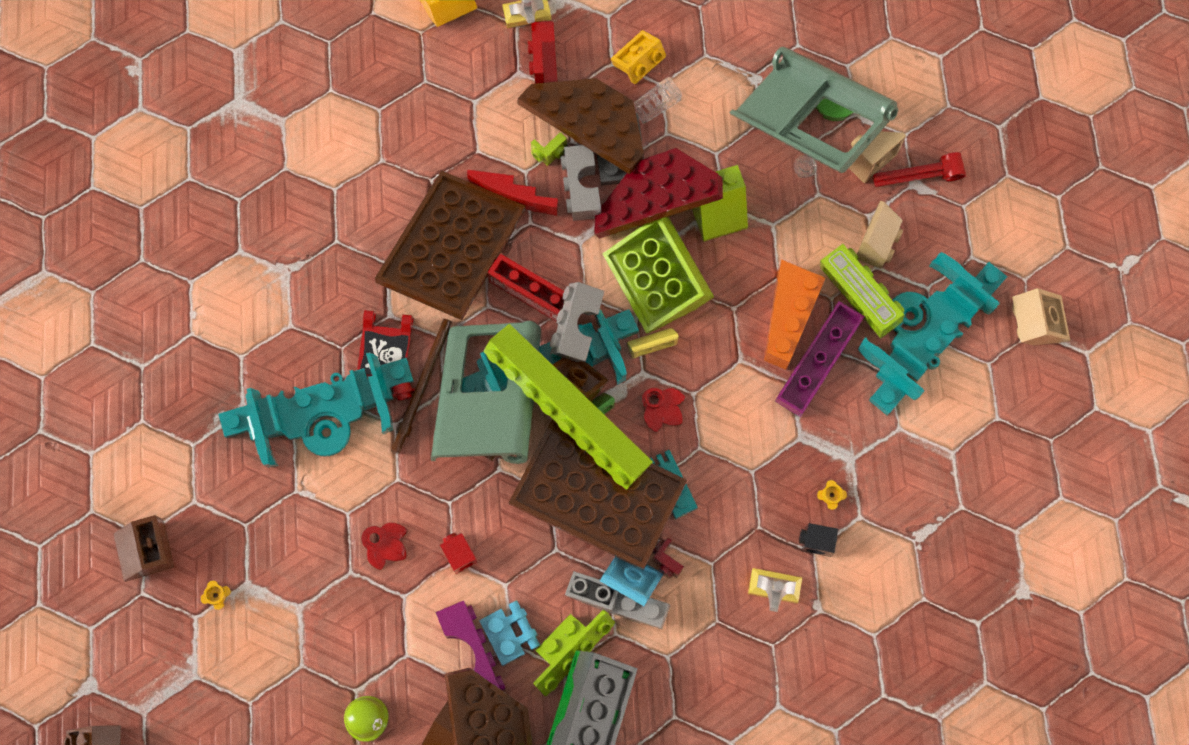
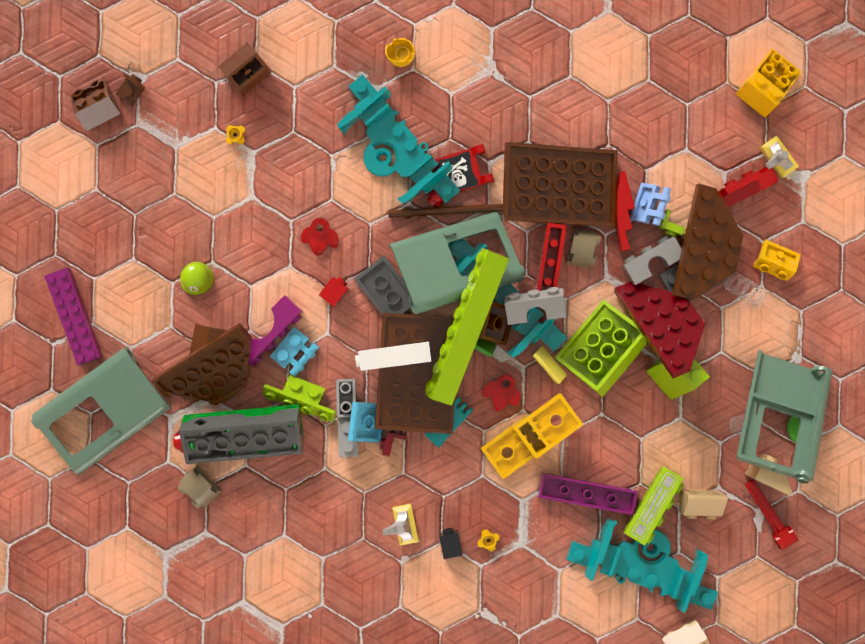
camera: 70 degrees right, 15 degrees up
orange wedge [764,259,826,370] -> none
none -> reddish brown bracket [115,73,145,106]
none -> dark grey plate [354,256,411,314]
none -> white slope [355,342,431,371]
none -> yellow hair [385,38,416,67]
none -> yellow bracket [480,393,584,479]
none -> dark tan cylinder [566,227,601,269]
none -> light blue plate [630,183,671,226]

